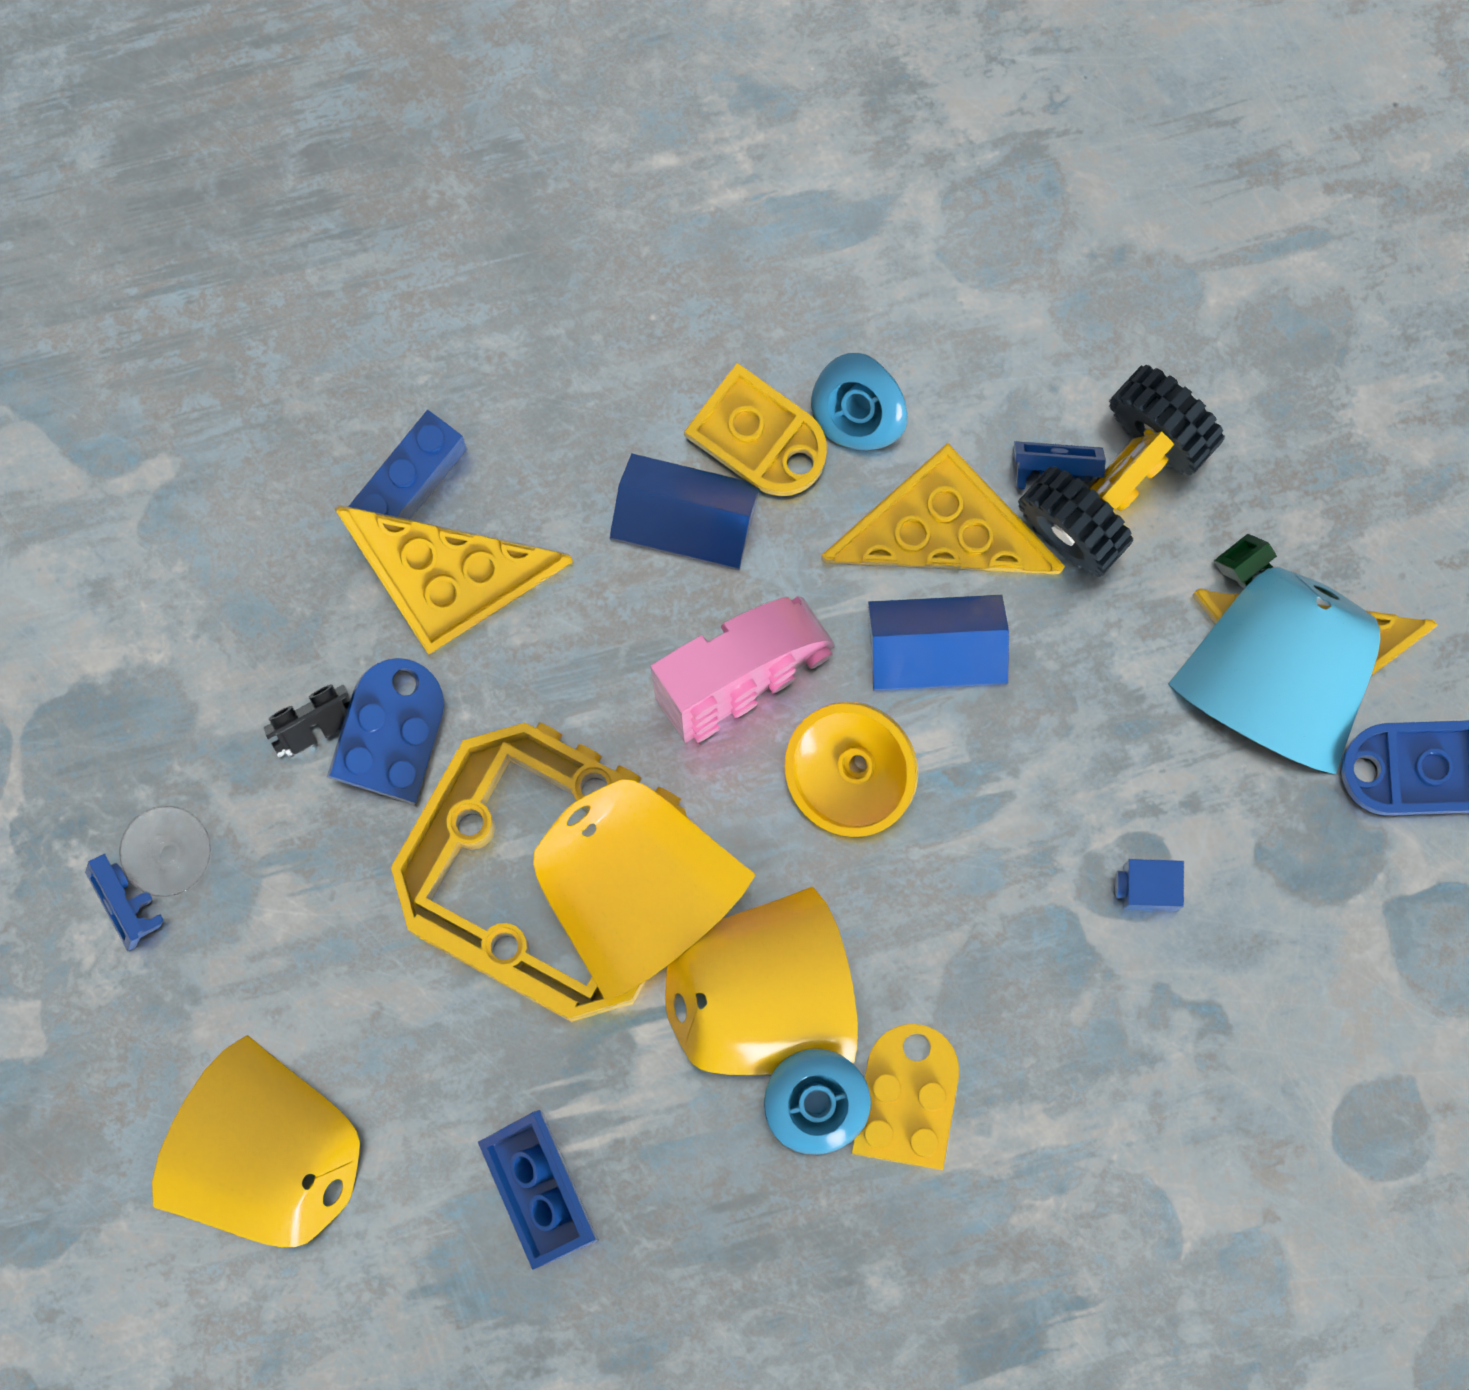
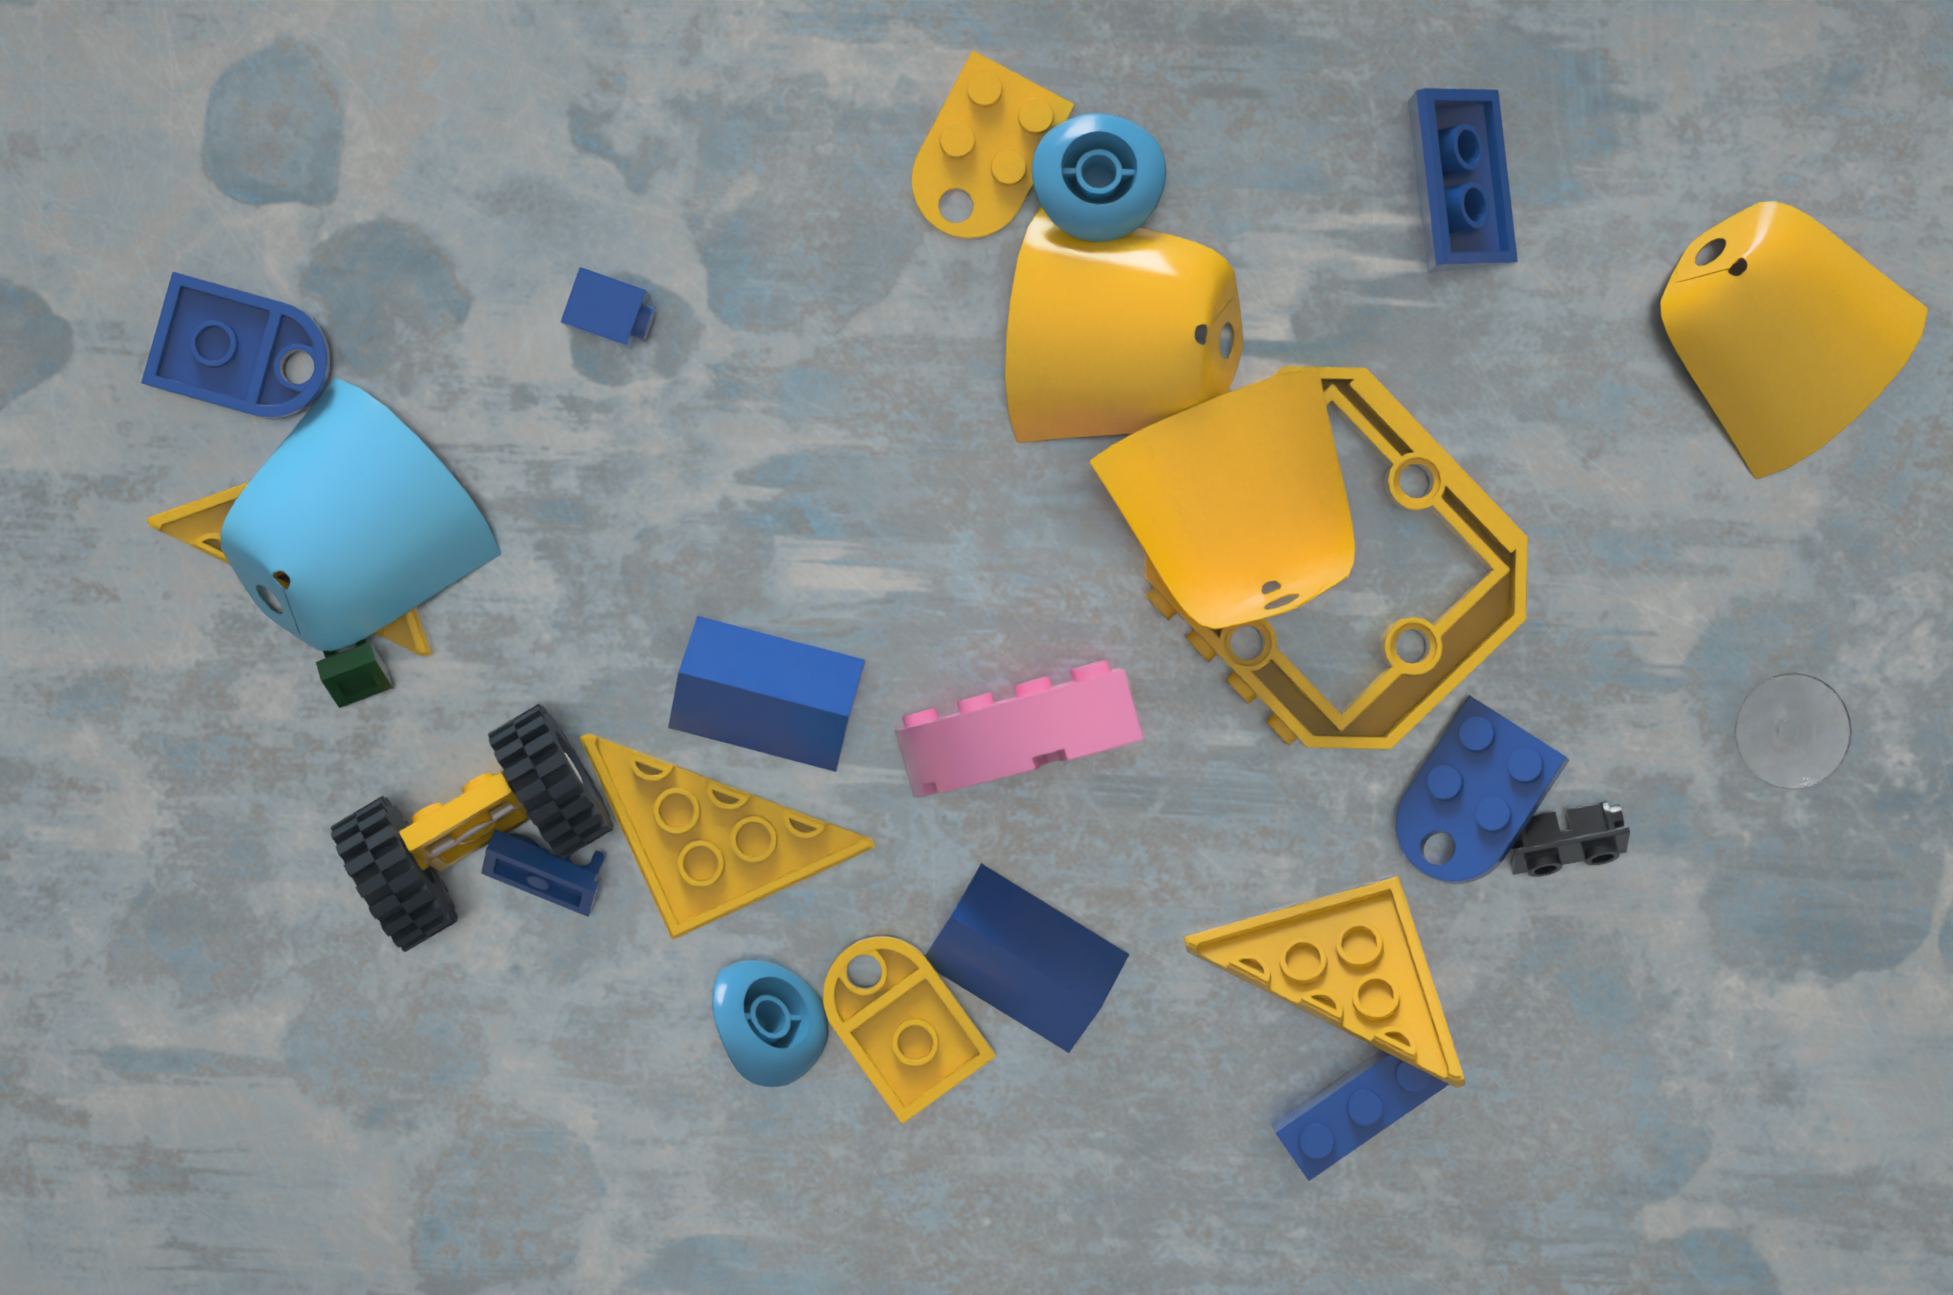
camera: 165 degrees left, 10 degrees up
blue plate [85,854,163,952] -> none
yellow dish [785,702,918,837] -> none

